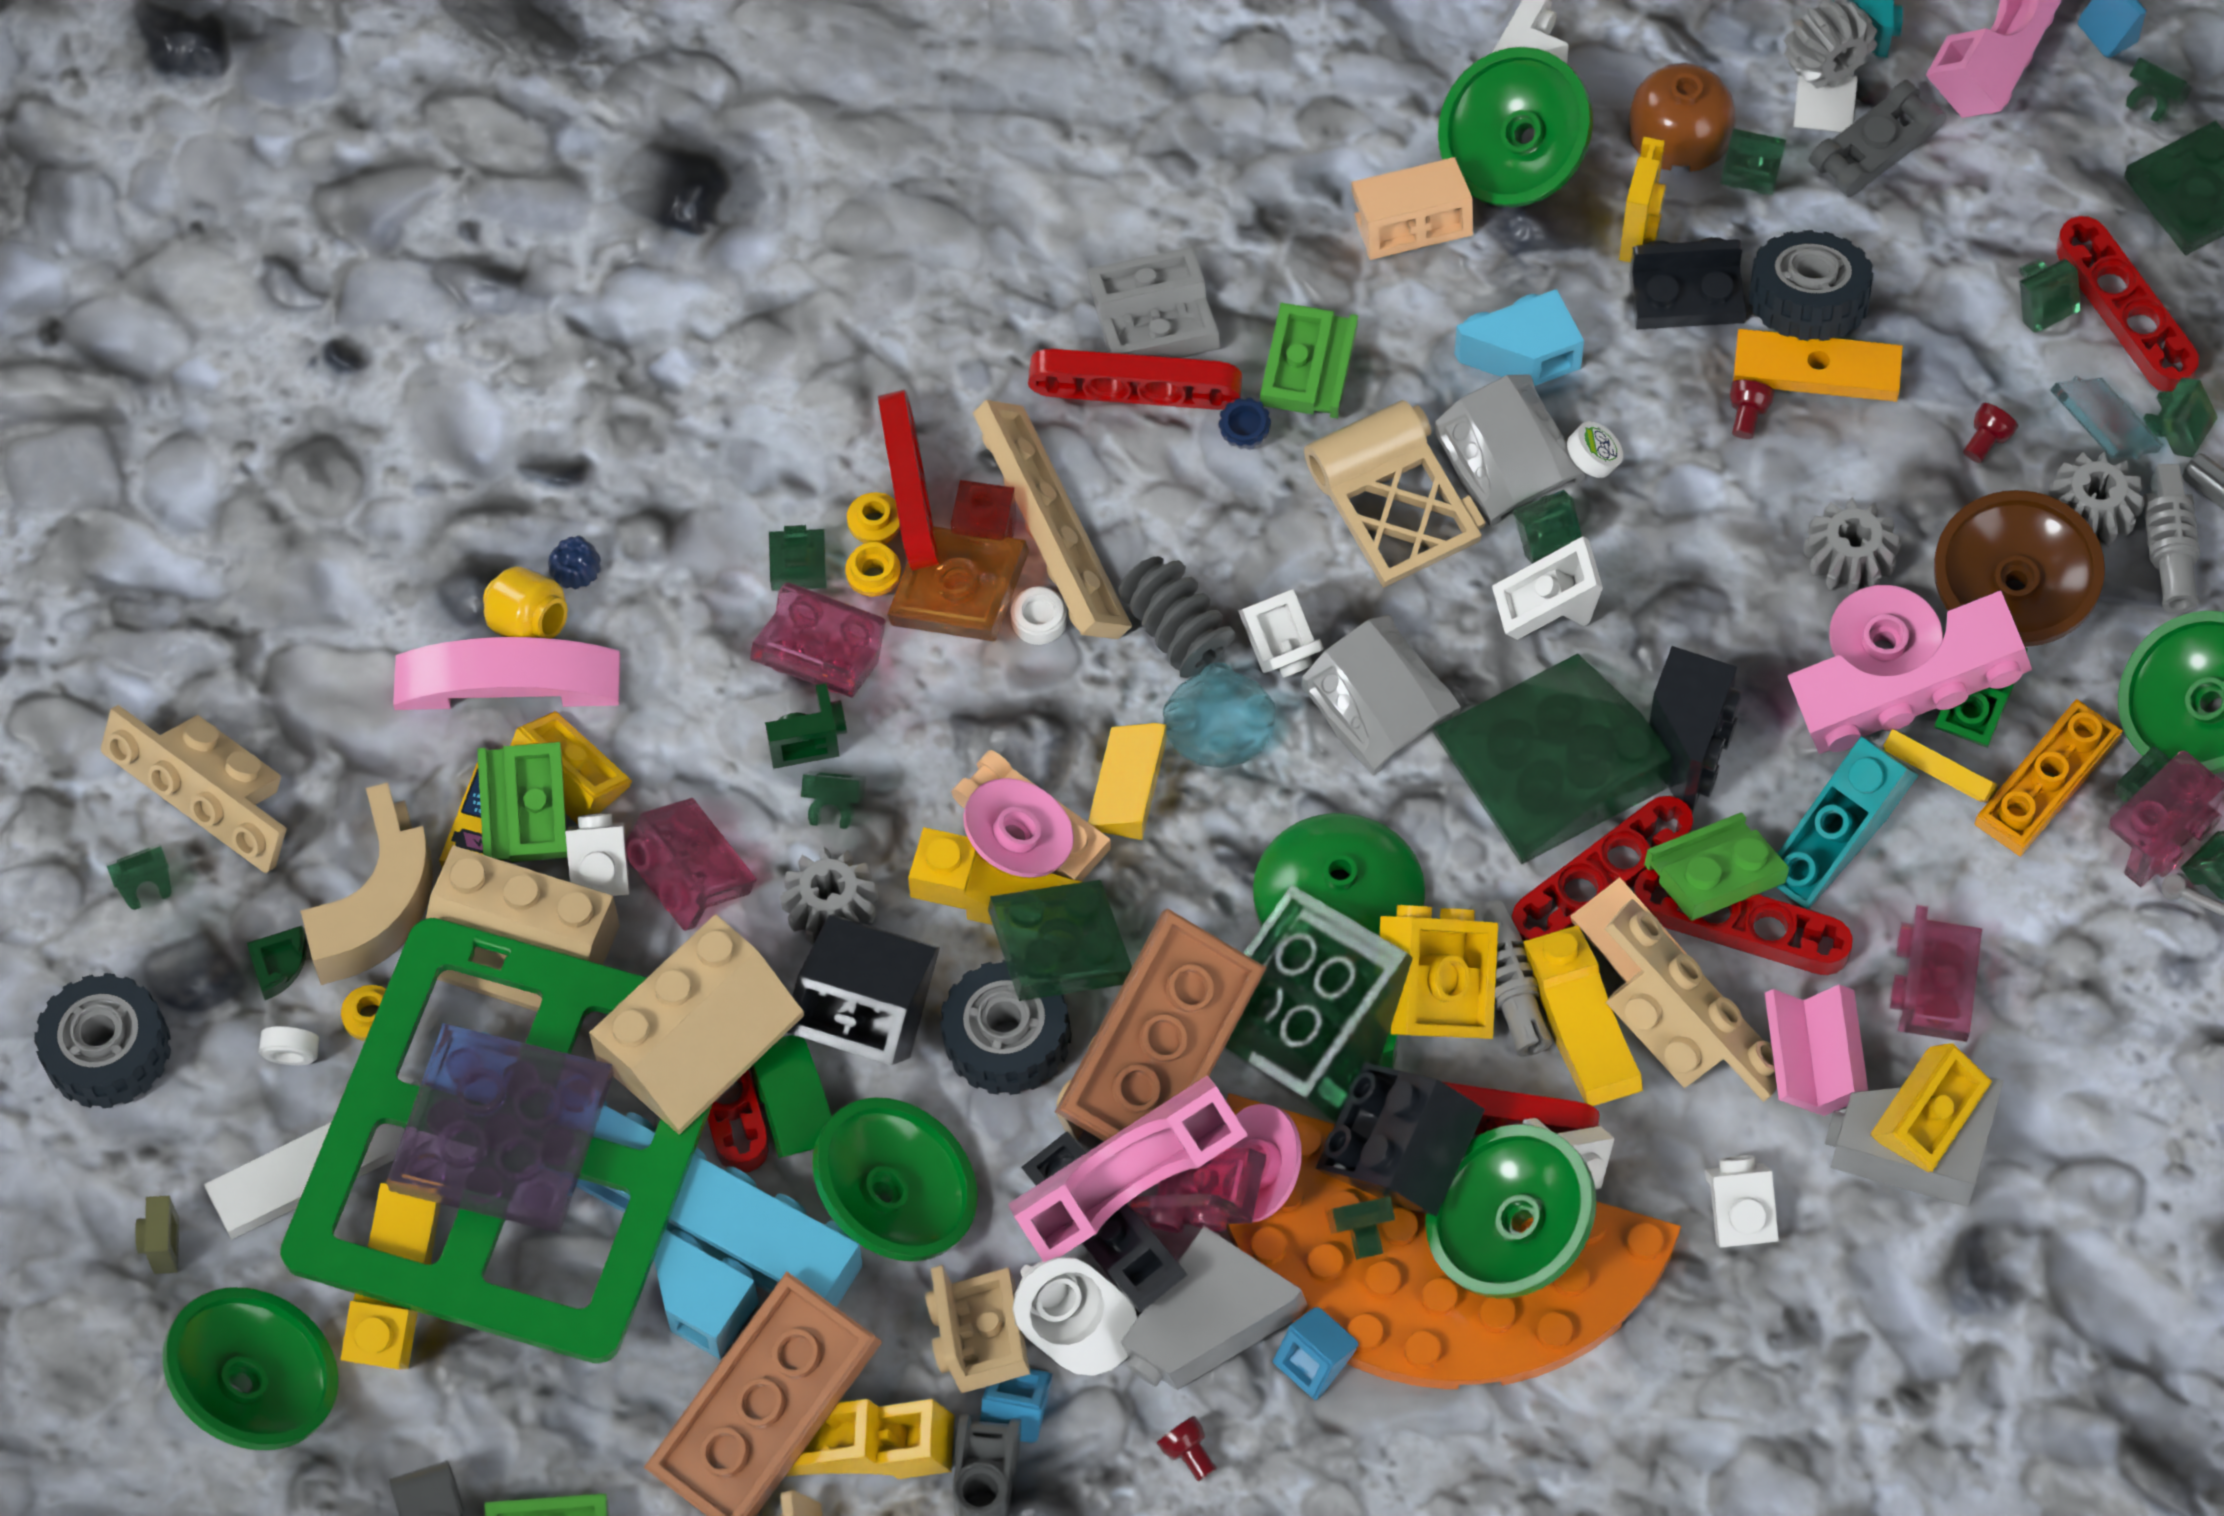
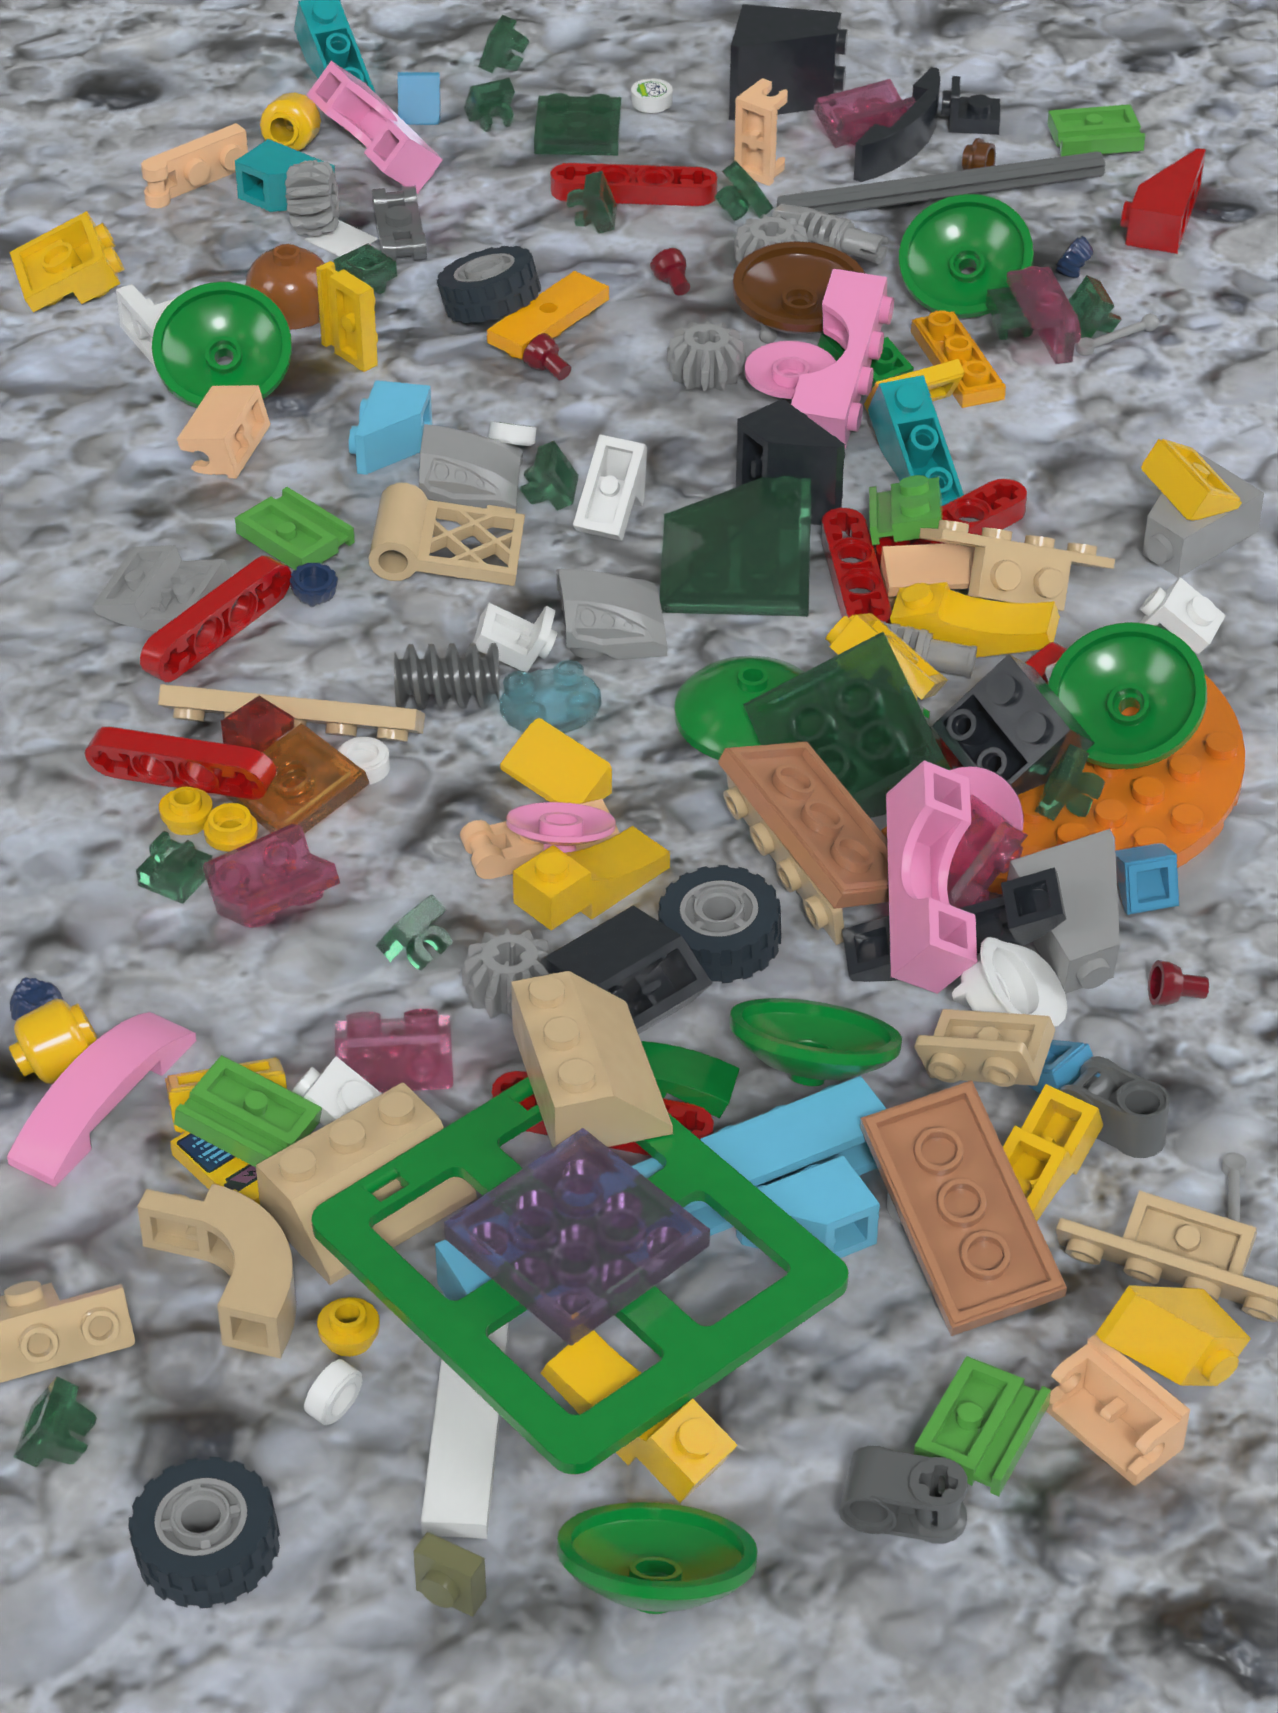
camera: 60 degrees left, 20 degrees down
dark green tile [247,926,307,1000] -> none
dark green bracket [765,683,847,769] -> none
clear green plate [988,880,1132,1001] -> none
black bracket [1629,237,1746,330] -> none
bright pink panel [1765,984,1868,1116] -> none
clear pink bracket [1889,905,1982,1042] -> none
clear light blue piece [2050,376,2164,459] -> none

